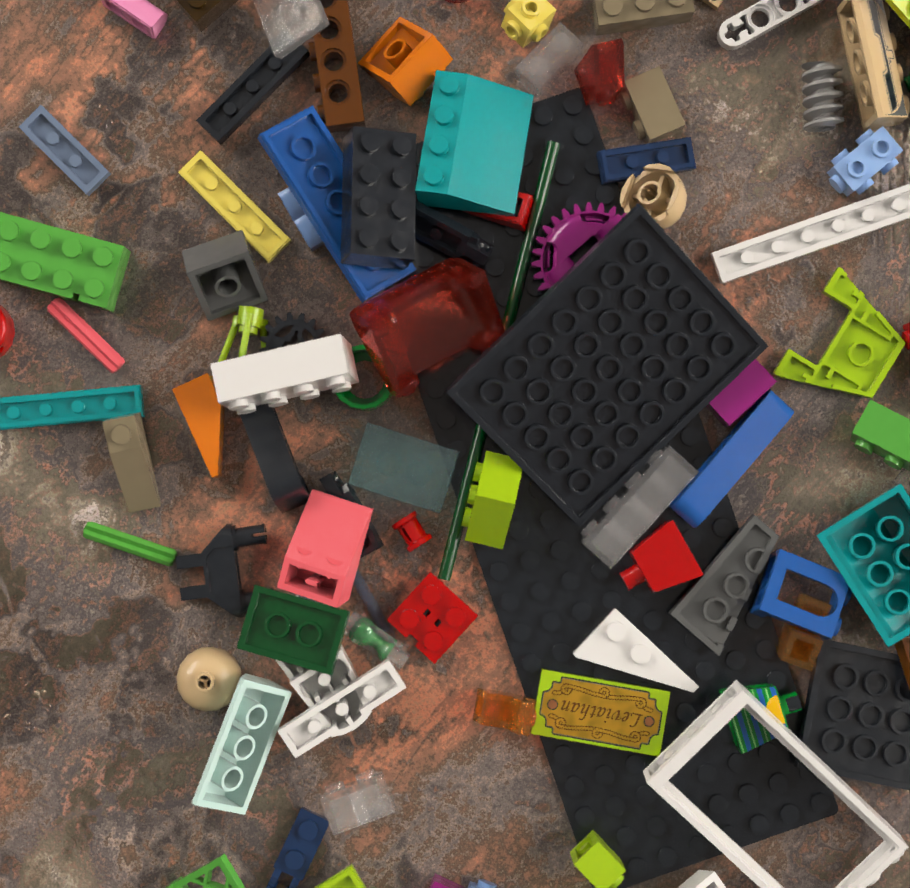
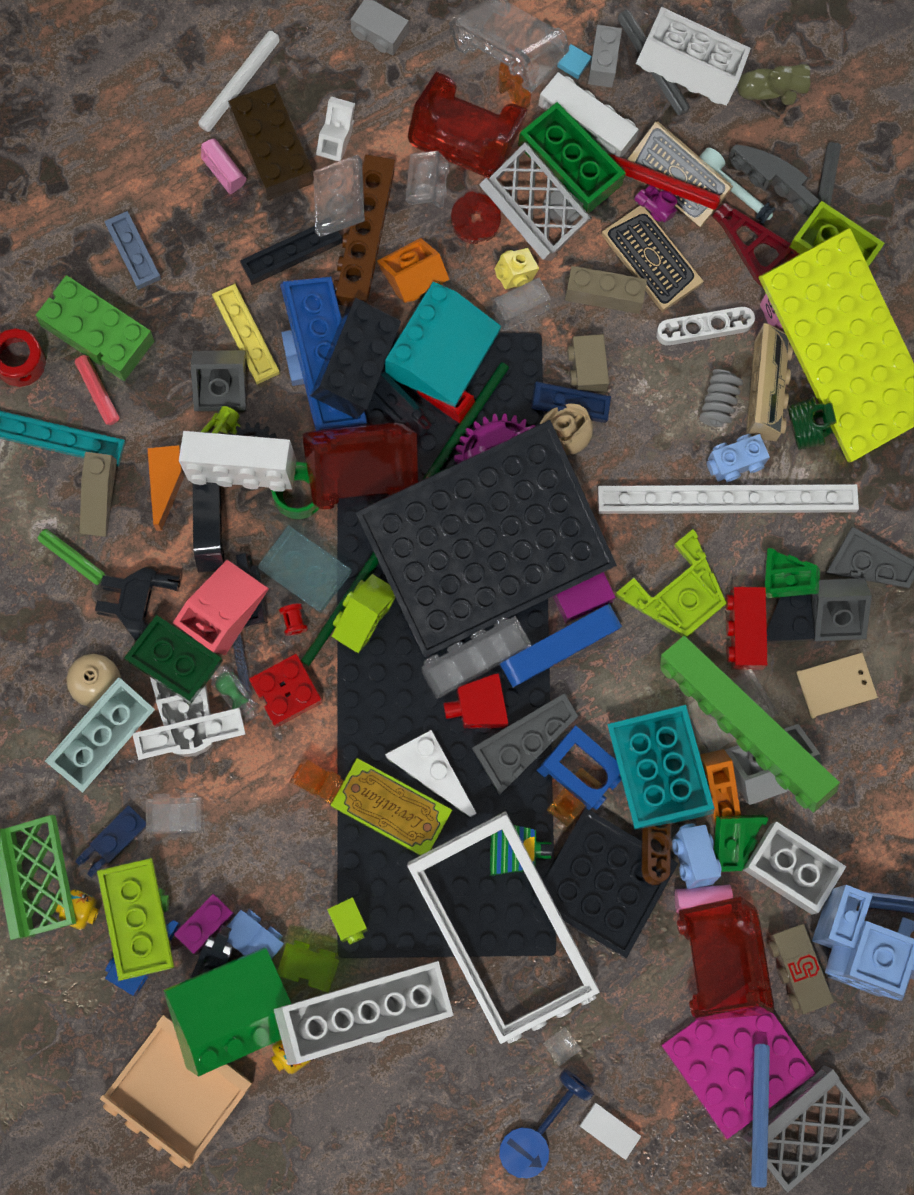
camera: 10 degrees right, 10 degrees down
clear red slope [574,38,625,106] -> none

